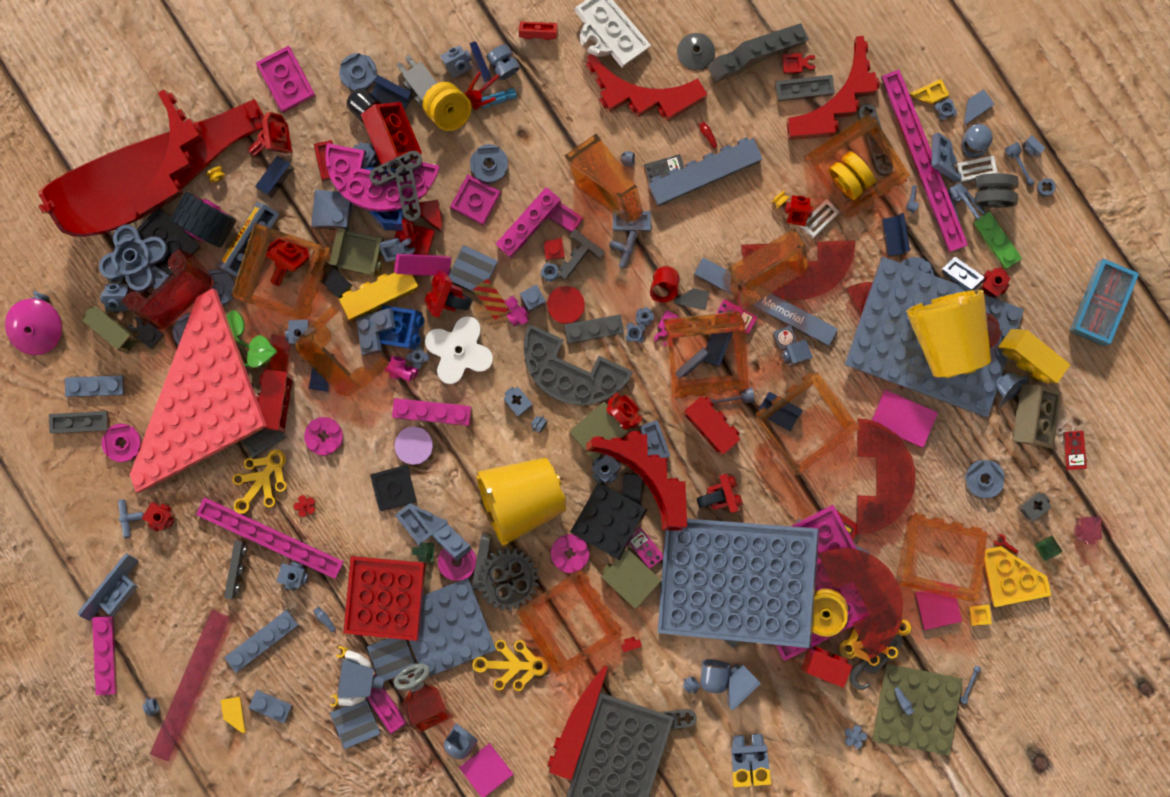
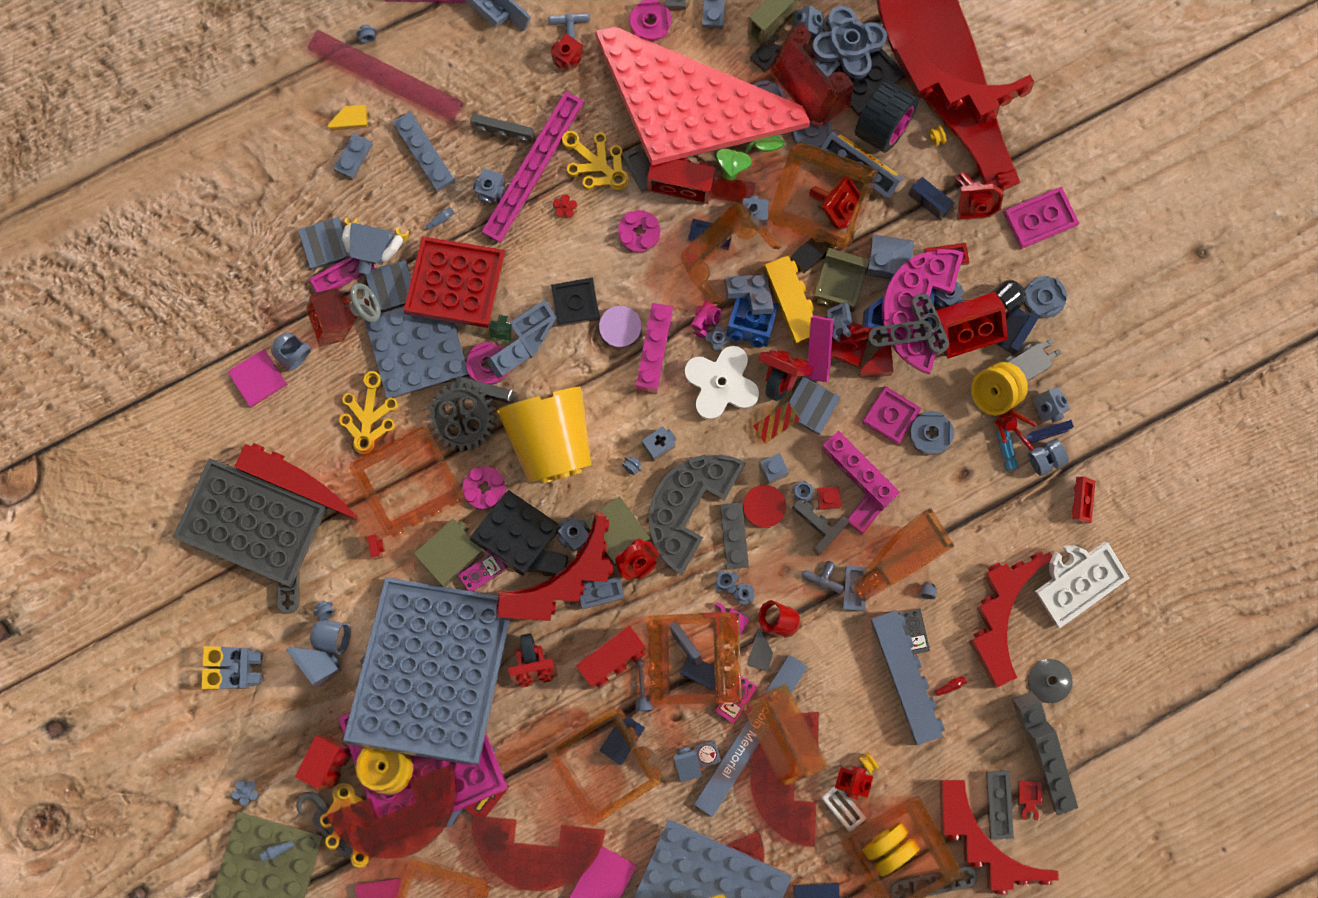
camera: 95 degrees right, 5 degrees down
dark pink plate [504,295,530,327] -> none

